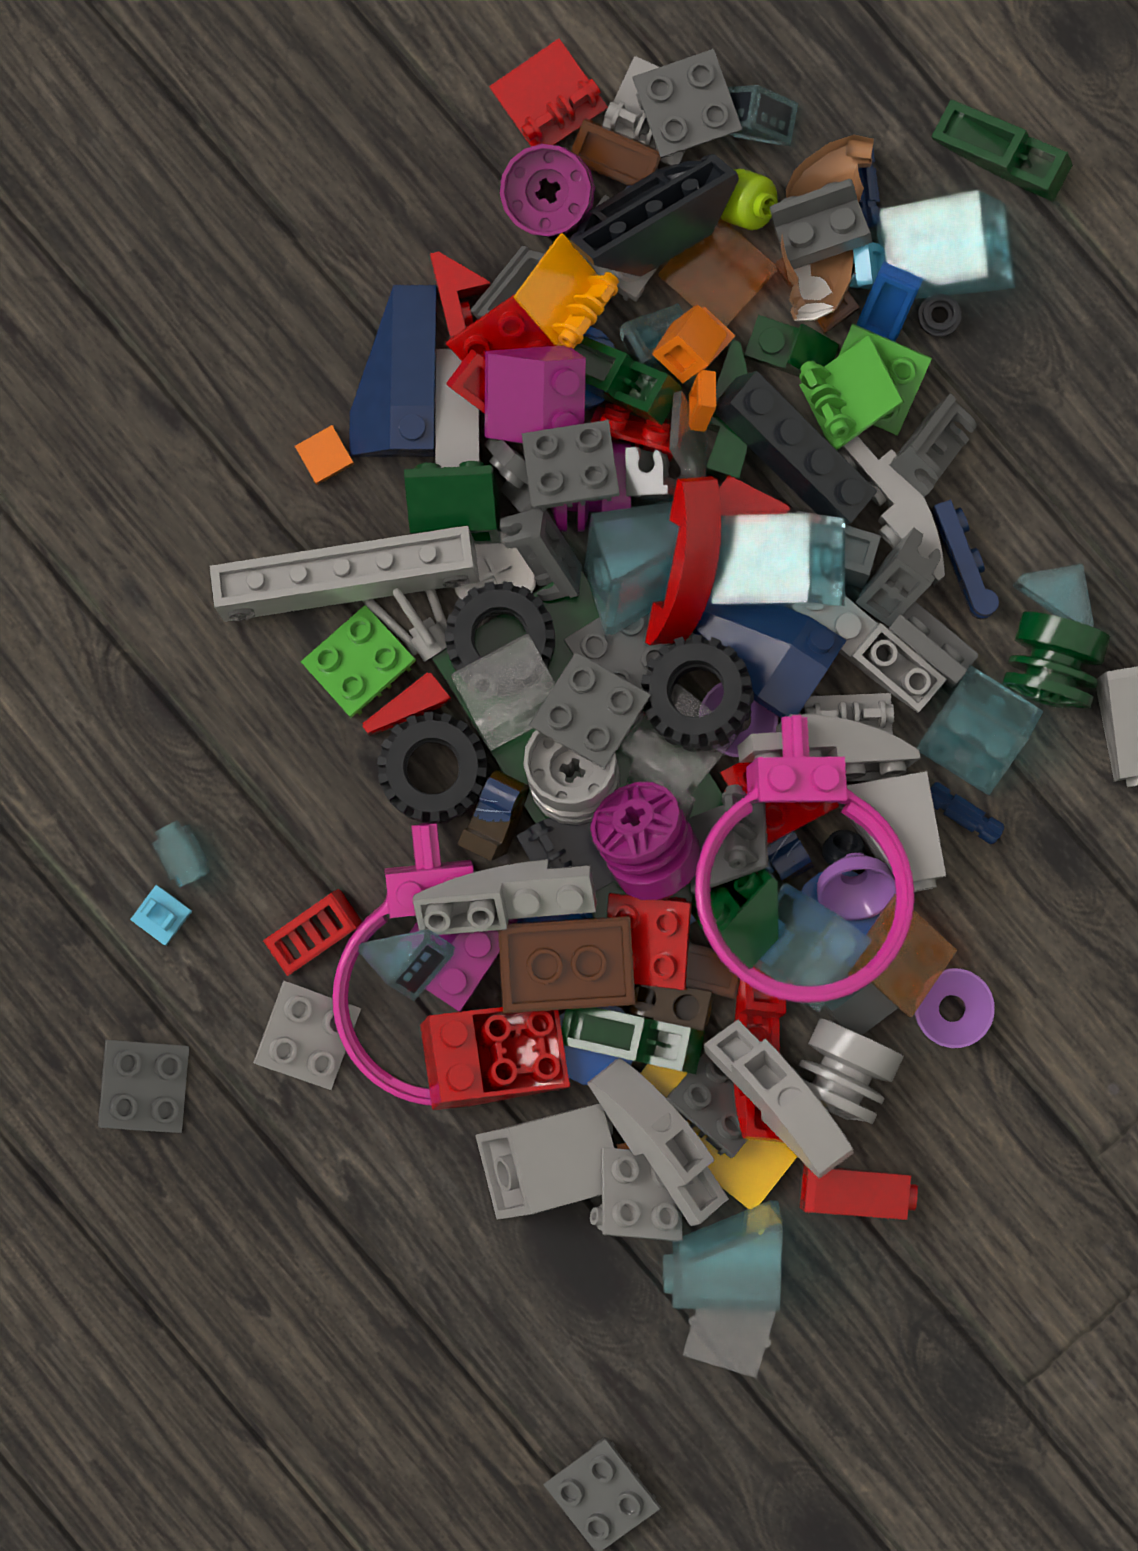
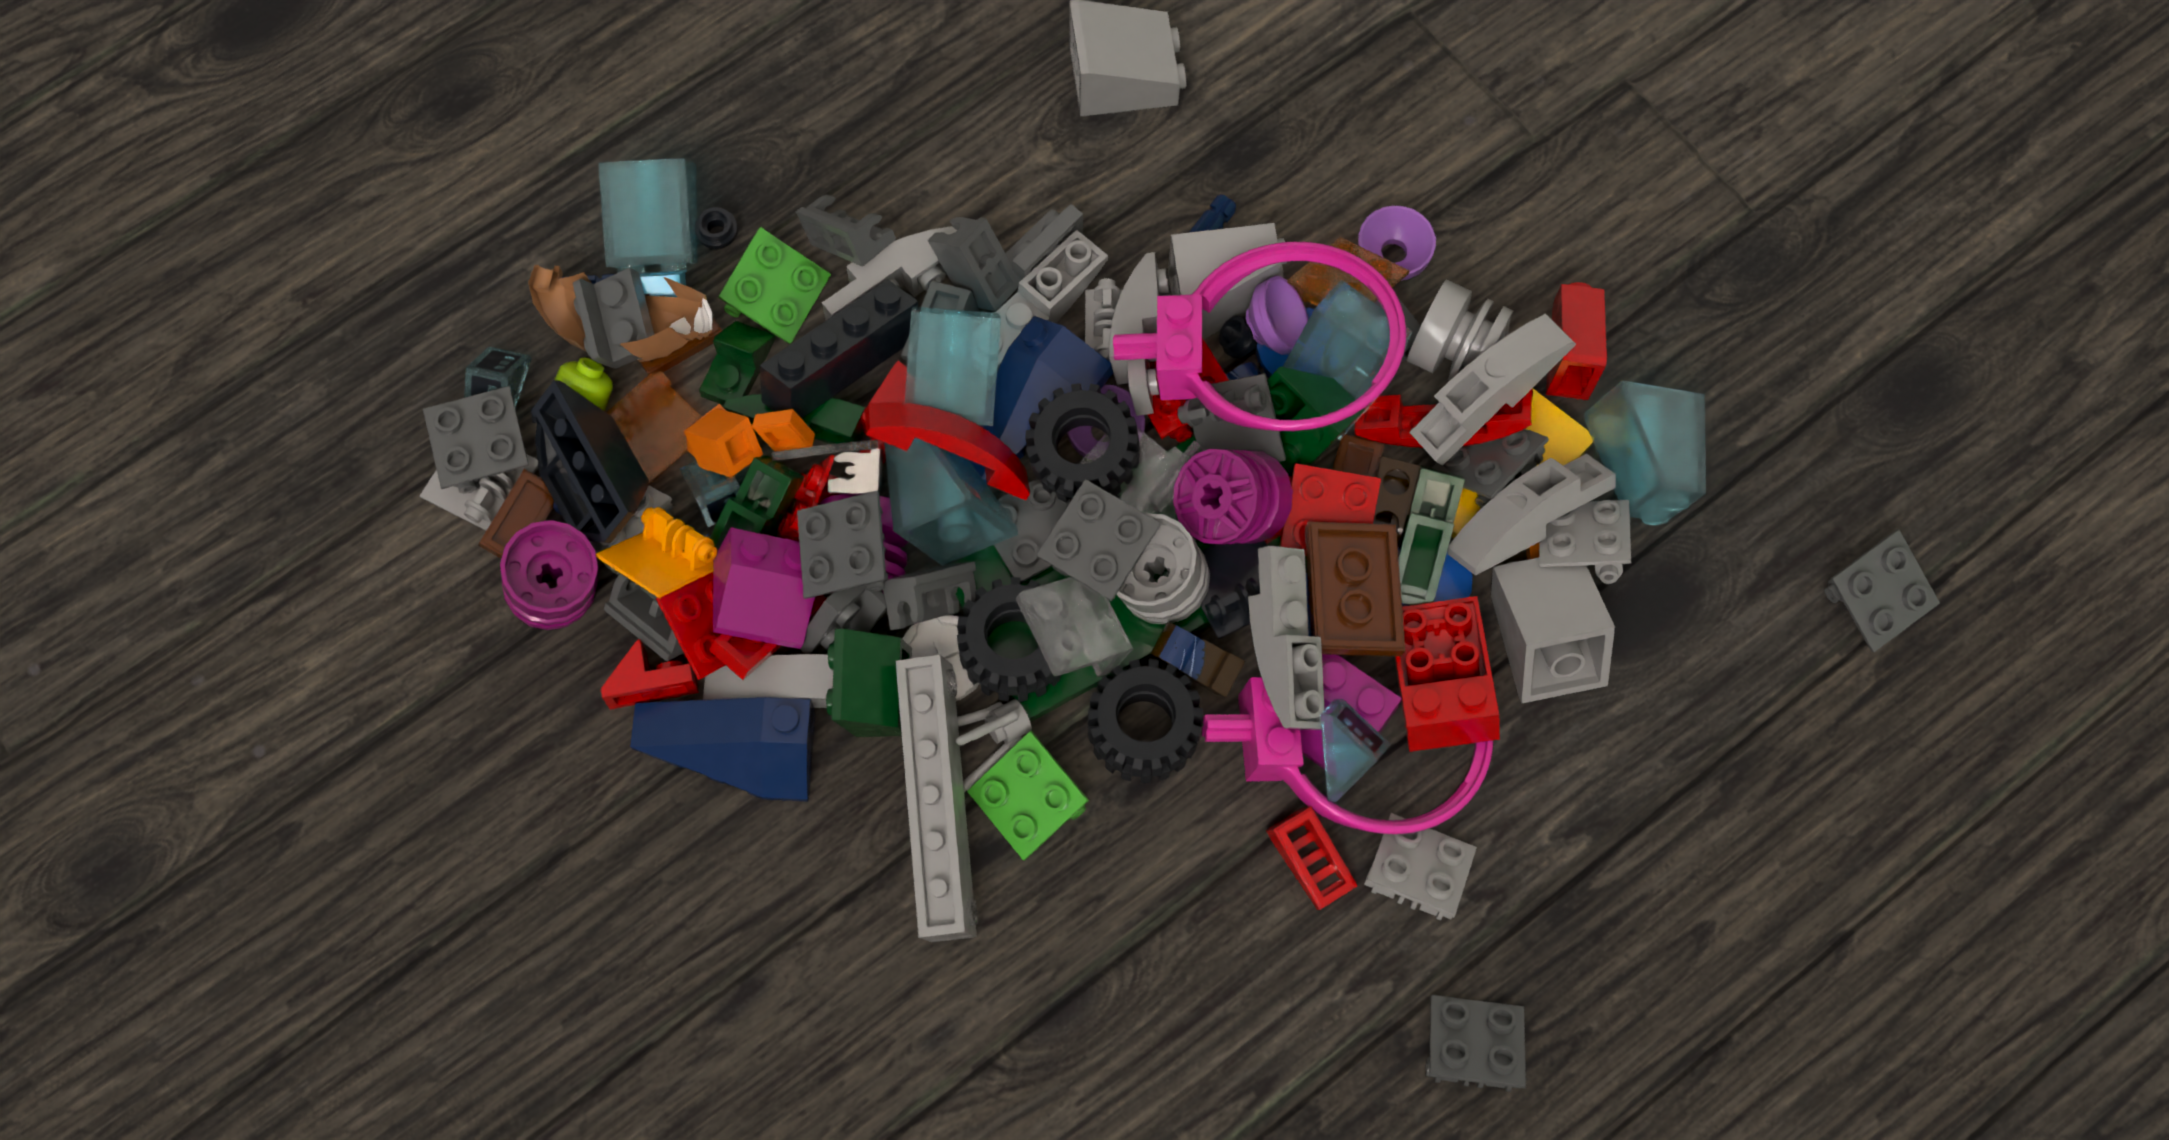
camera: 90 degrees left, 15 degrees down
medium azure tile [130,885,192,946] -> none
clear light blue brick [151,820,210,888] -> none
orange tile [295,425,354,485] -> none
red slope [362,672,452,736] -> none
red hinge [489,38,608,147] -> none
clear piece [683,1286,777,1378] -> none
bright green hinge [799,335,904,450] -> none
blue tile [856,261,923,342] -> none
clear light blue slope [917,665,1044,795] -> none
dark green slope [931,99,1073,202] -> none
dark blue plate [931,499,999,620] -> none
dark green wheel [1002,611,1111,709] -> none
clear light blue slope [1013,564,1094,626] -> none

